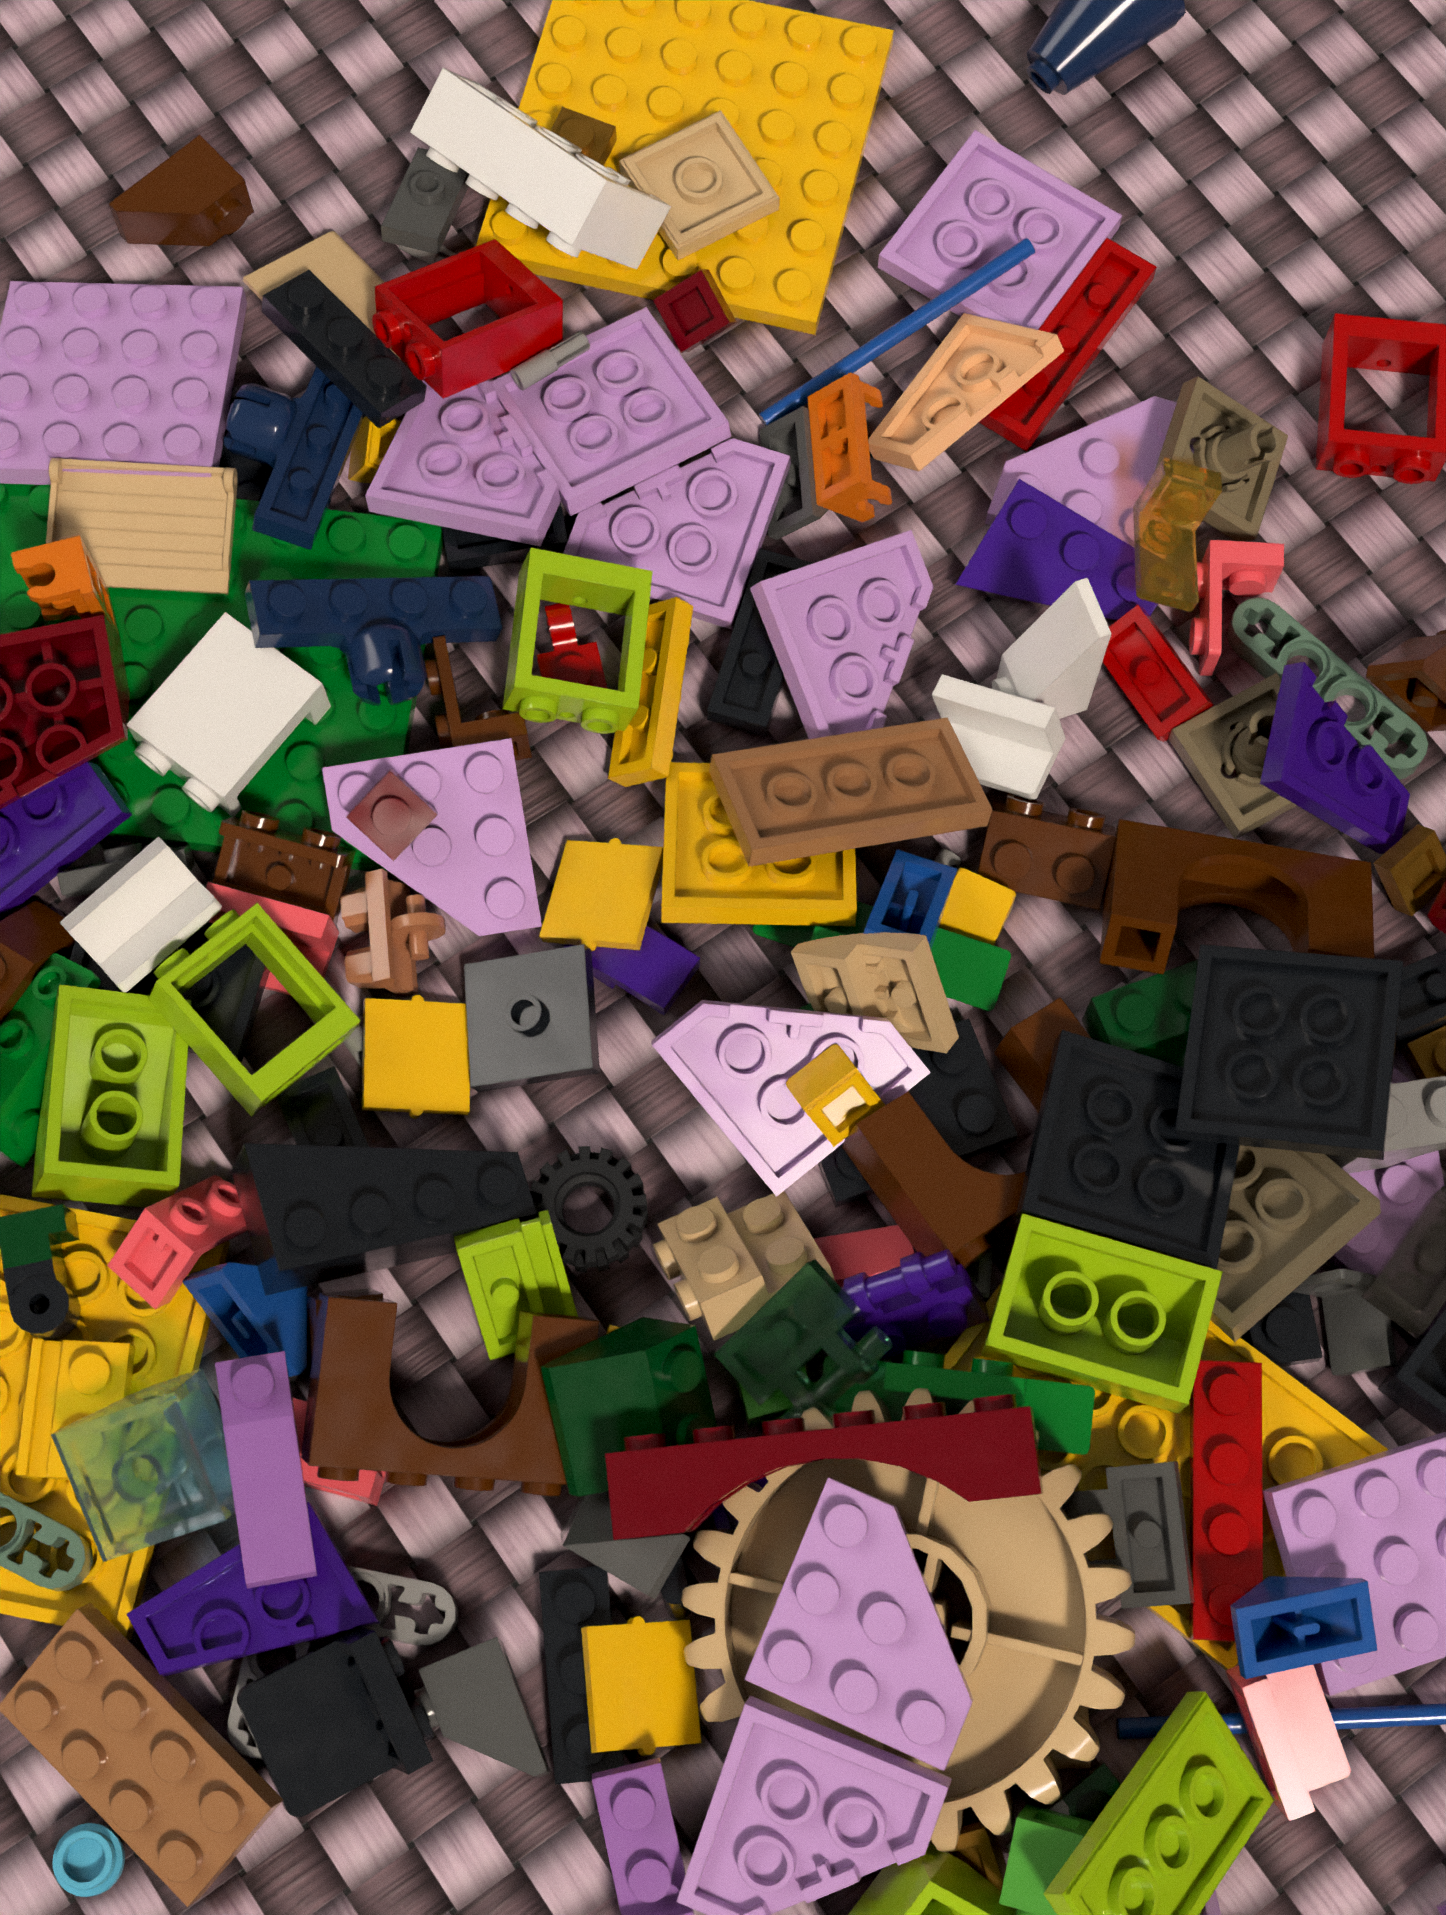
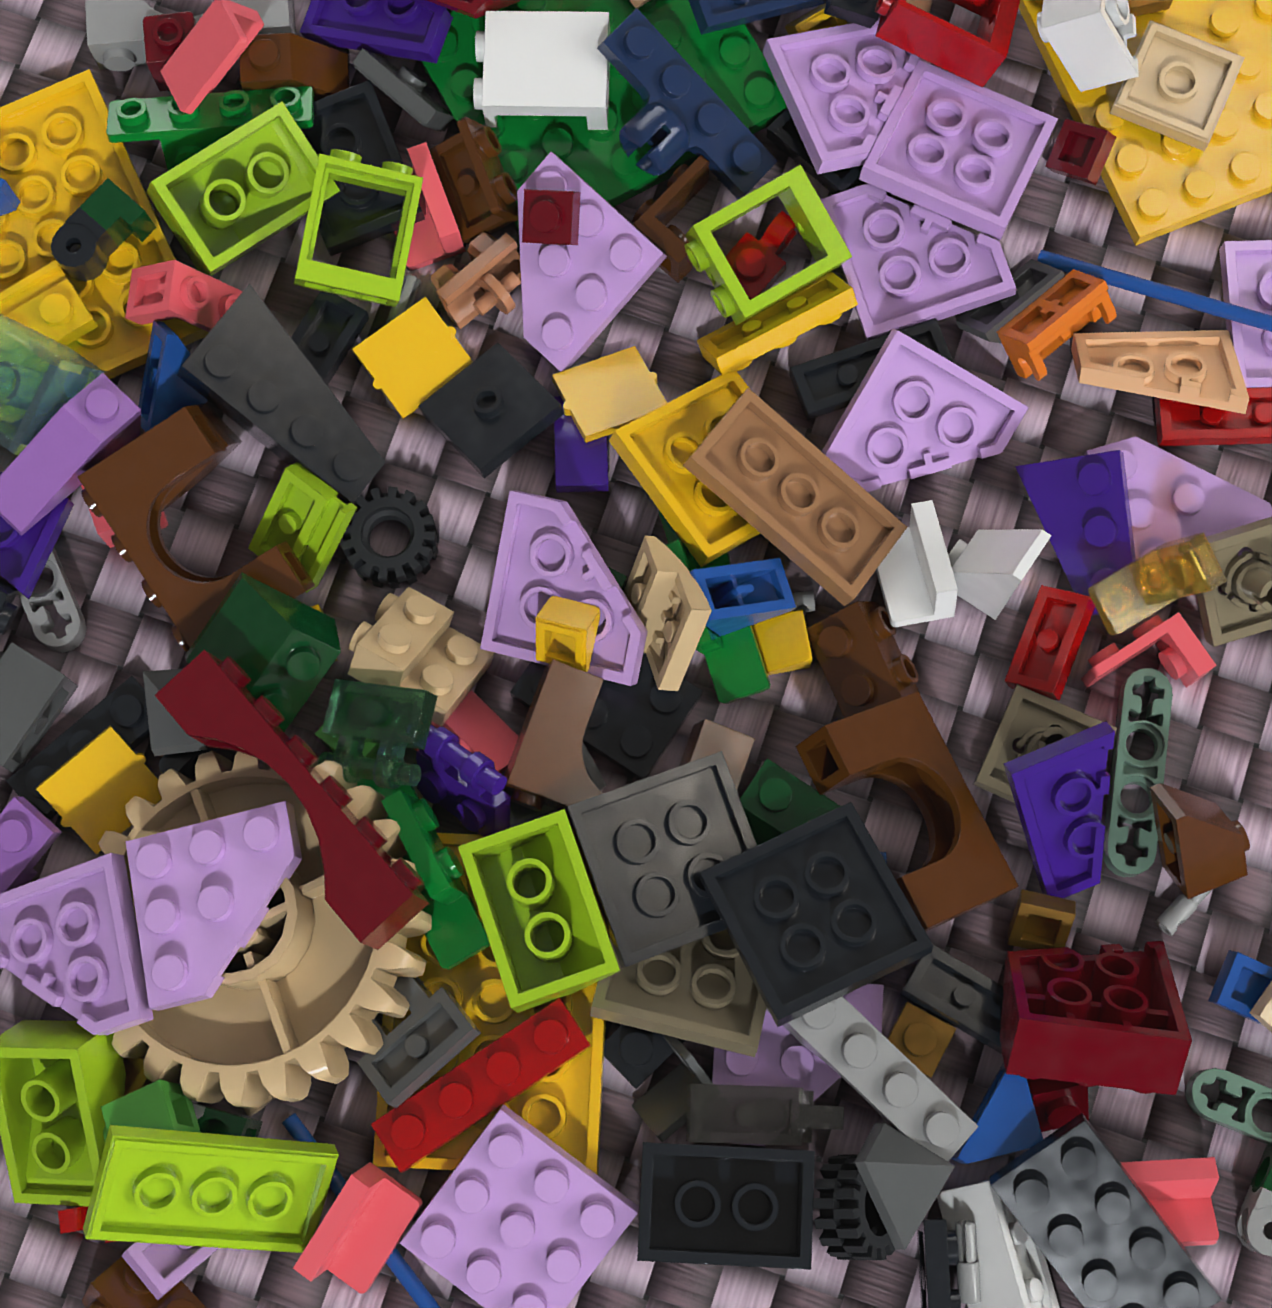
camera: 55 degrees right, 5 degrees up
white panel [60,836,222,992] -> none
light grey pin [510,331,590,391] -> none
blue slope [1230,1576,1378,1679] -> none

